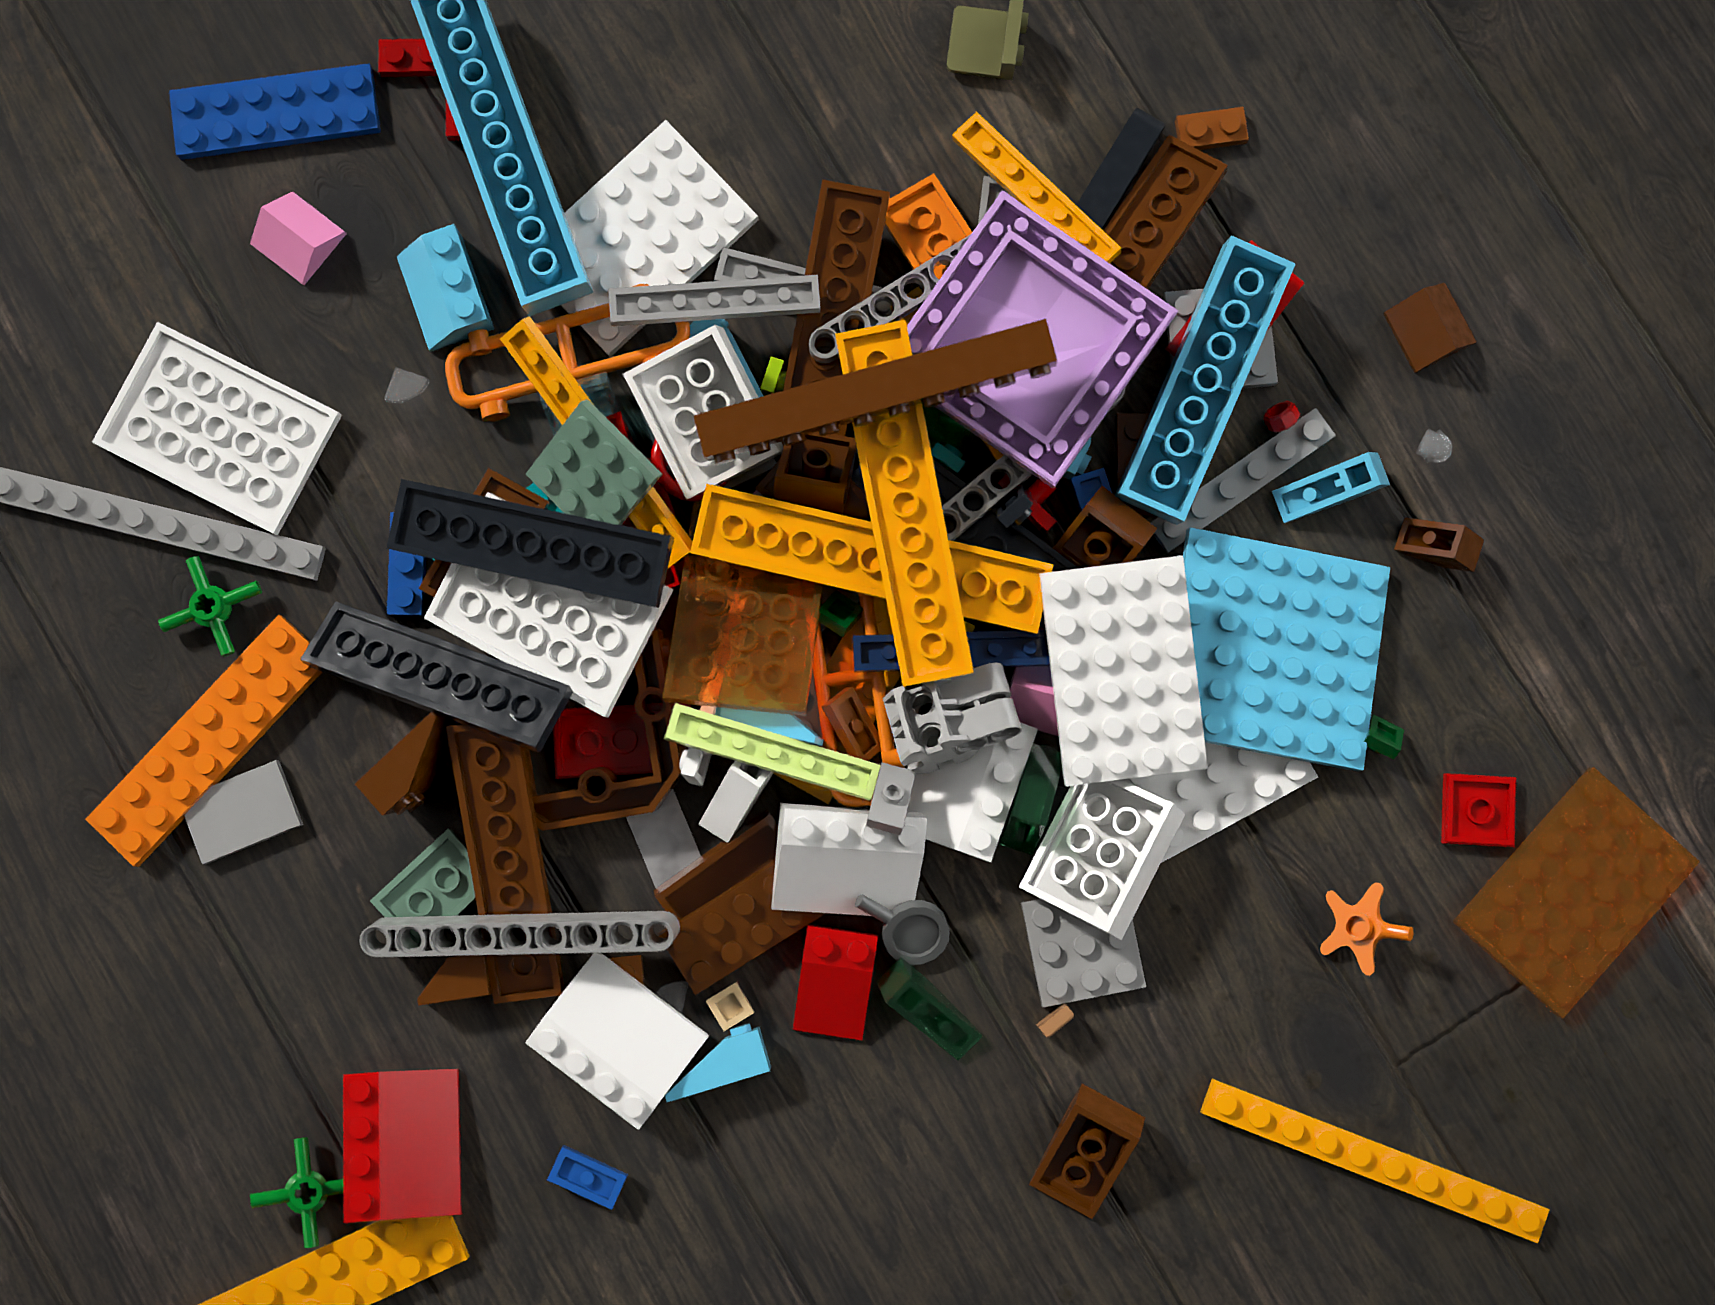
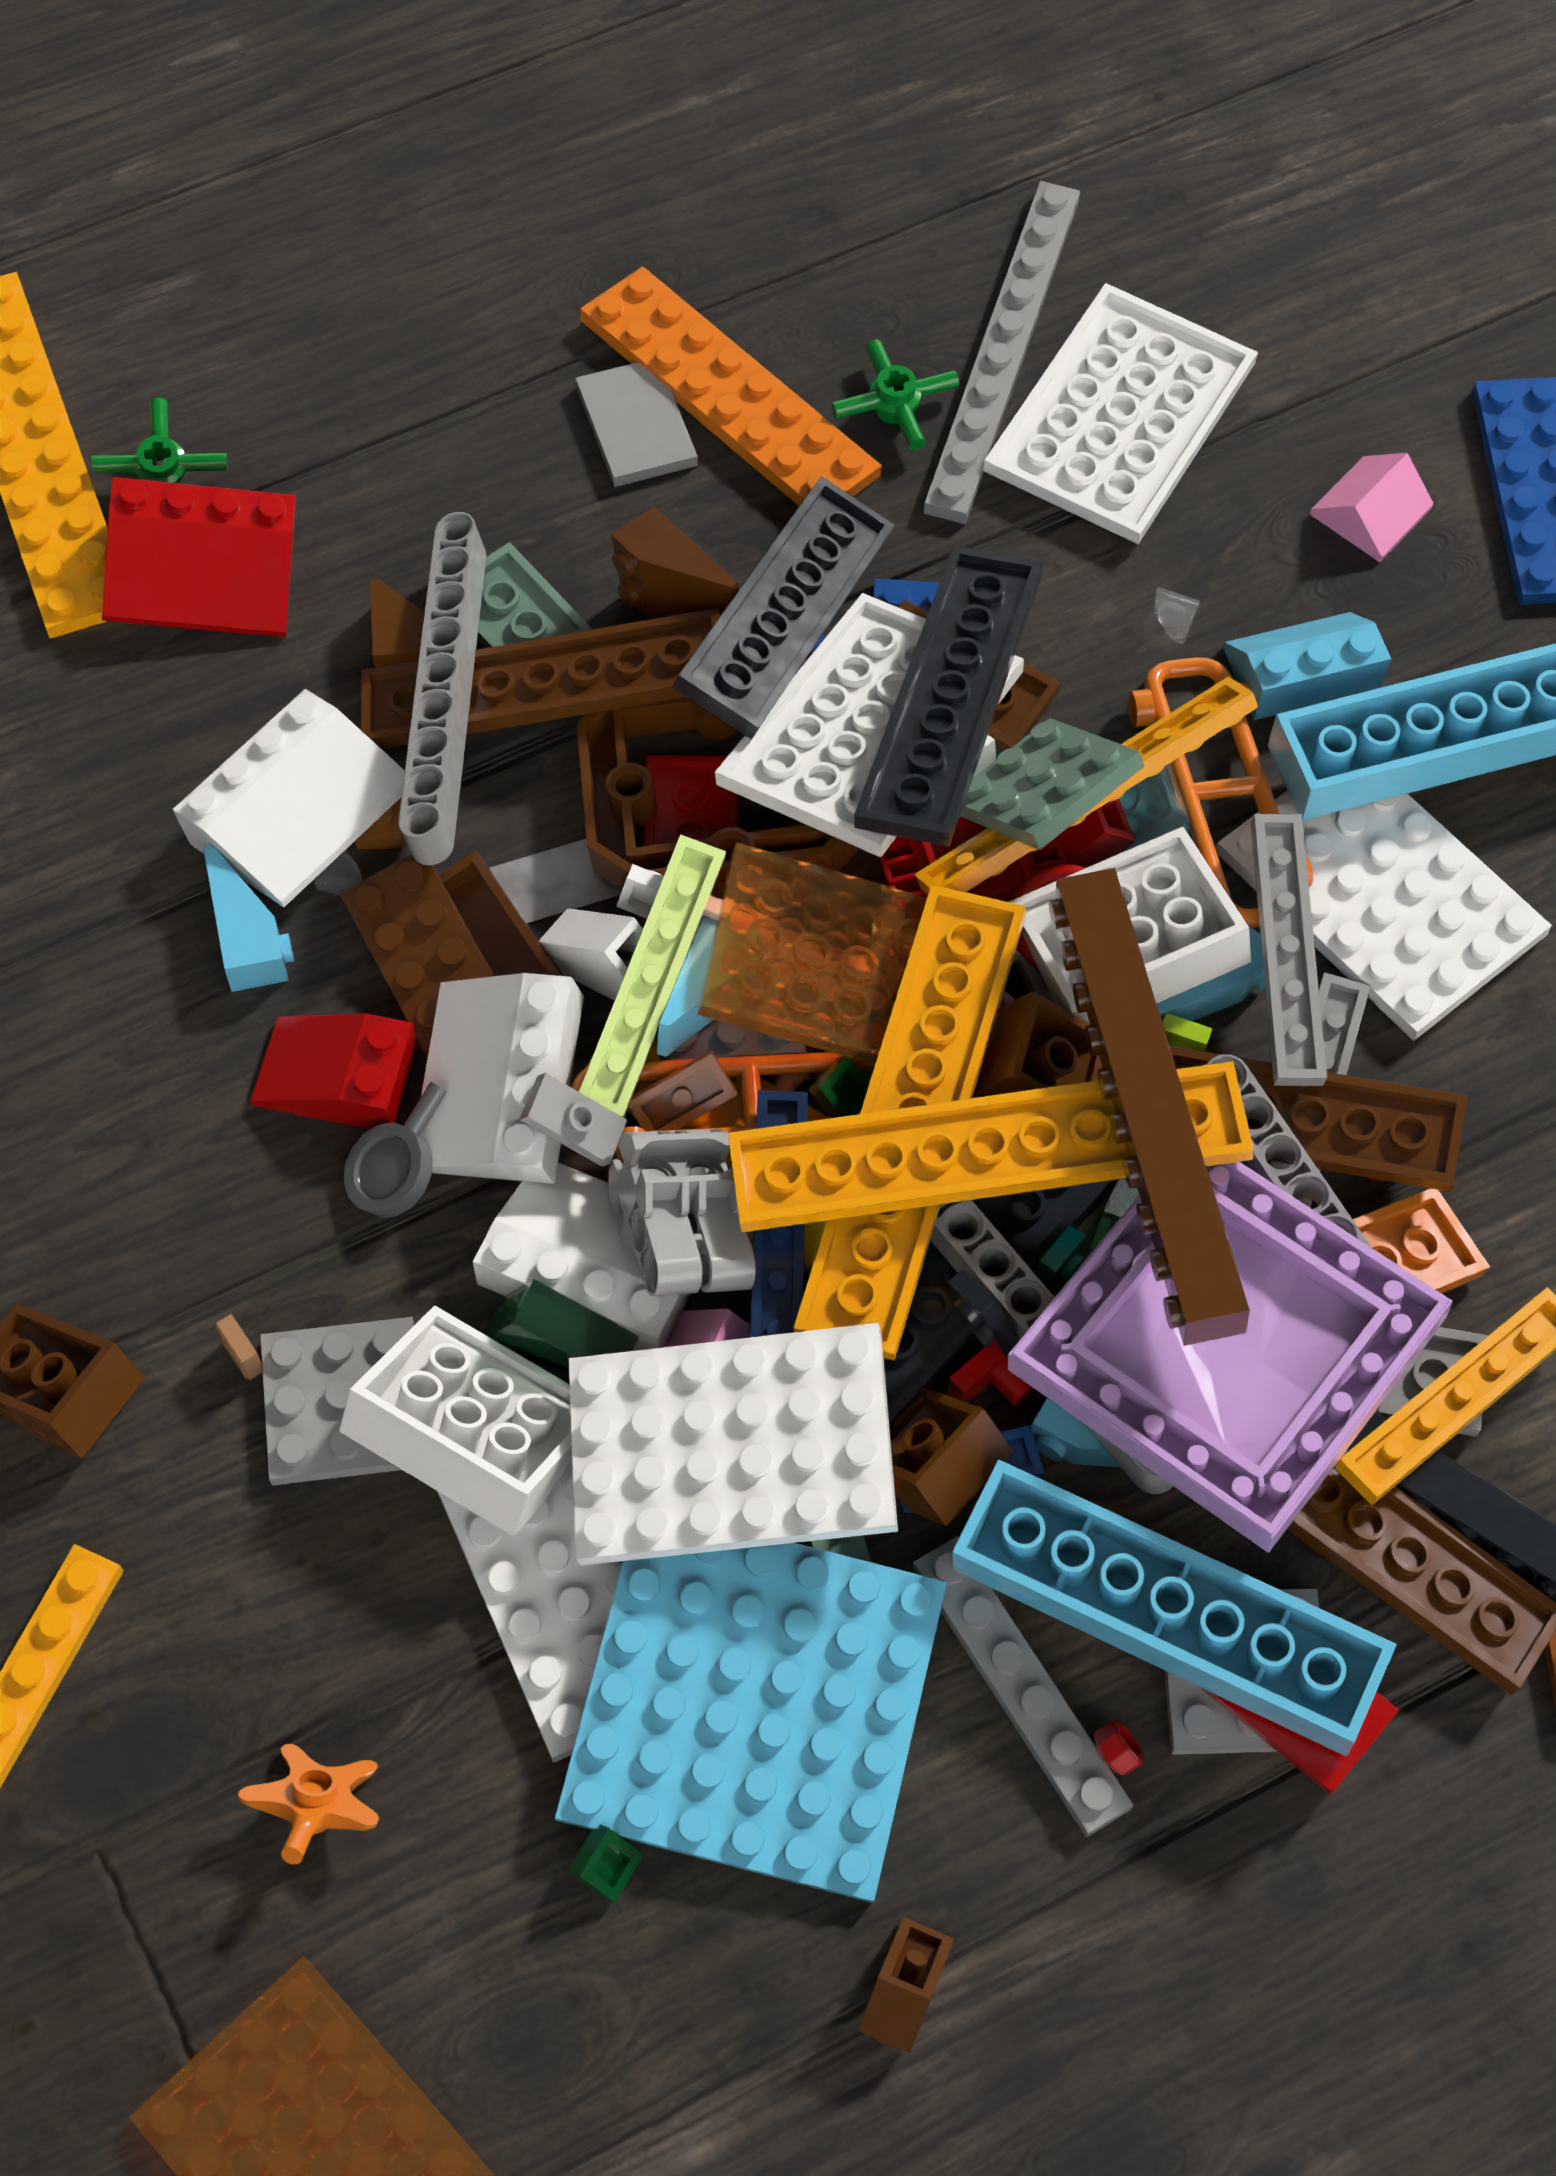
camera: 90 degrees right, 20 degrees down
blue plate [547,1145,628,1210] -> none
tan plate [706,982,755,1031] -> none
clear green slope [877,957,983,1060] -> none
medium azure slope [1272,452,1390,523] -> none
reddish brown slope [1383,283,1476,373] -> none
clear plate [1416,429,1452,463] -> none
red tile [1441,773,1516,847] -> none

